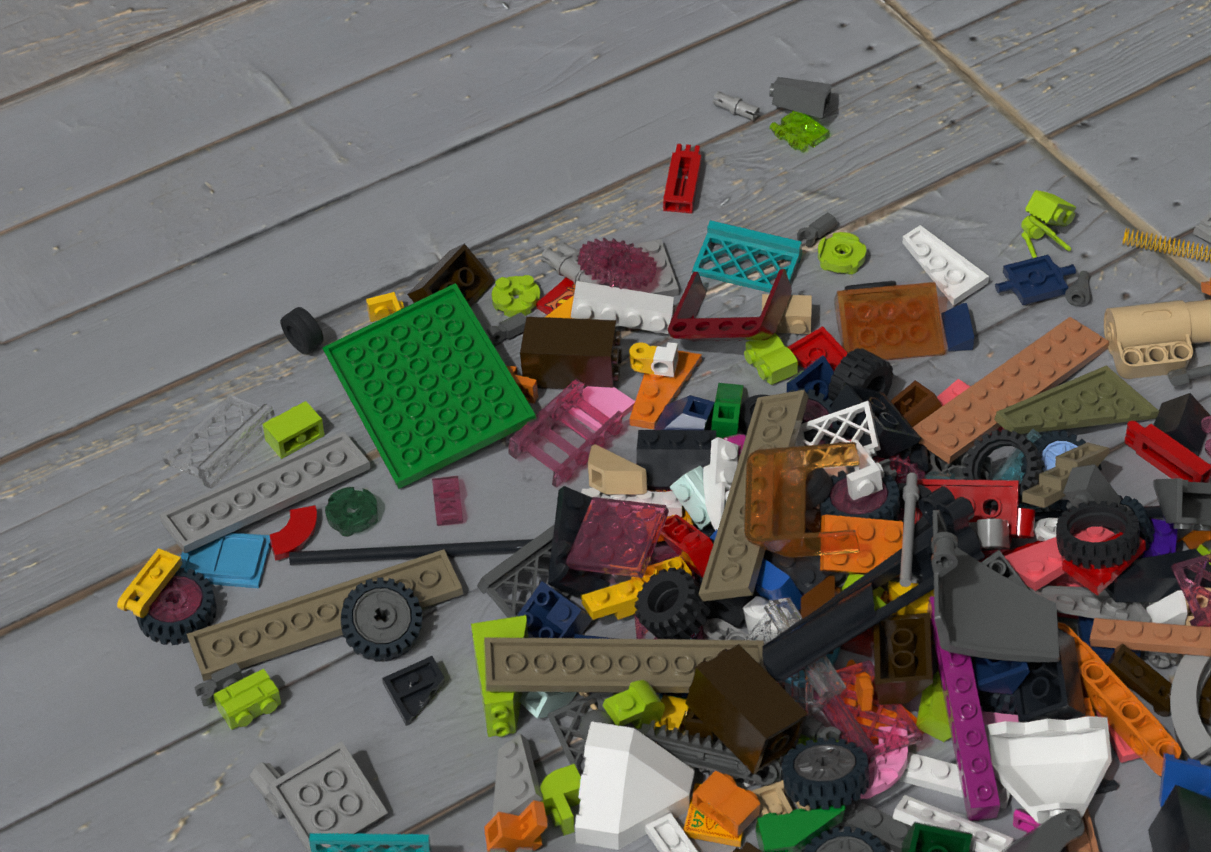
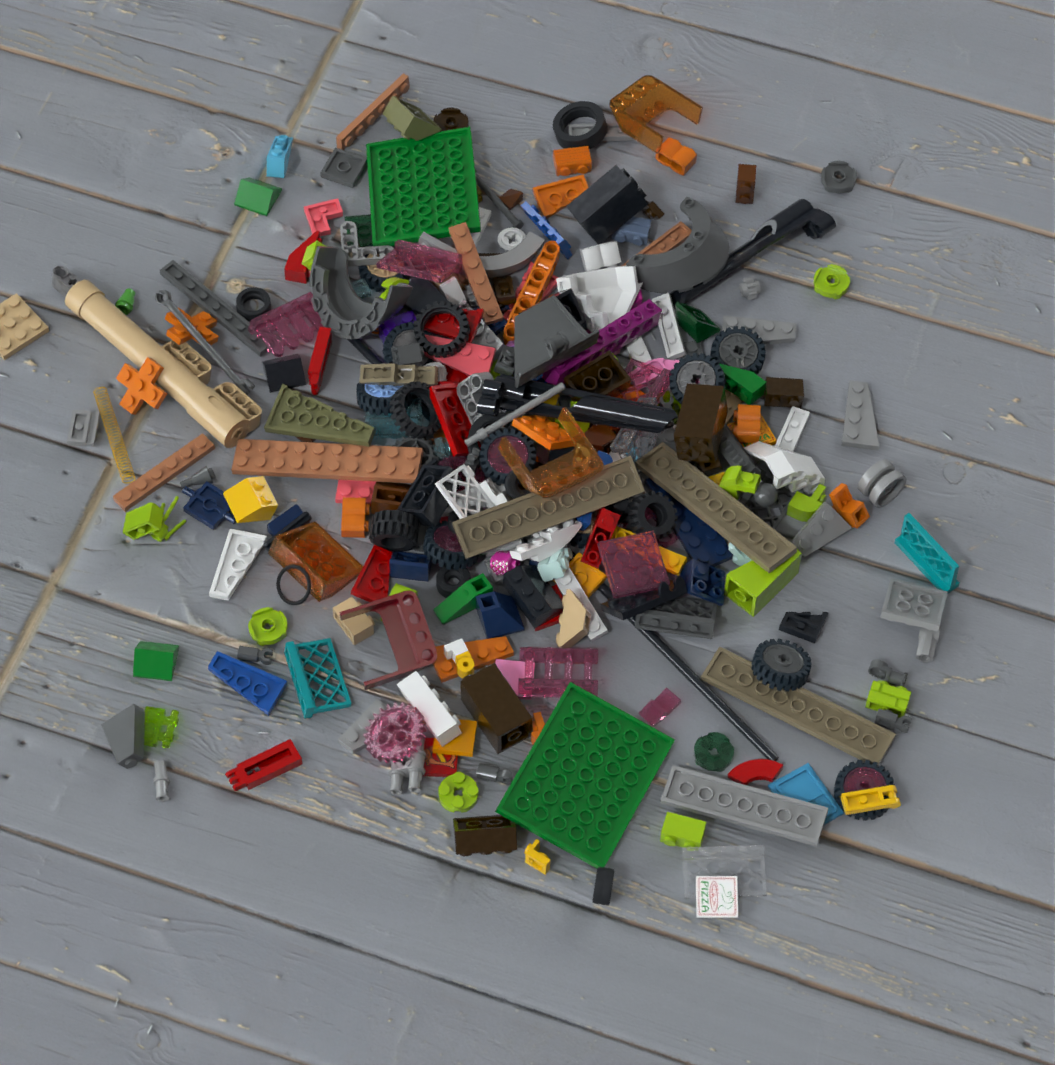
camera: 130 degrees left, 10 degrees up
white bracket [846,439,884,501] -> none
orange tile [855,676,874,711] -> none
none -> nougat plate [113,433,215,512]
none -> green slope [133,641,179,681]
none -> blue wing [208,651,287,716]
none -> yellow slope [223,476,278,523]
none -> black axle [264,511,312,552]
none -> orange brick [341,497,370,538]
none -> white brick [580,241,621,271]
none -> white tile [696,876,738,918]
none -> dark grey connector [868,660,908,687]

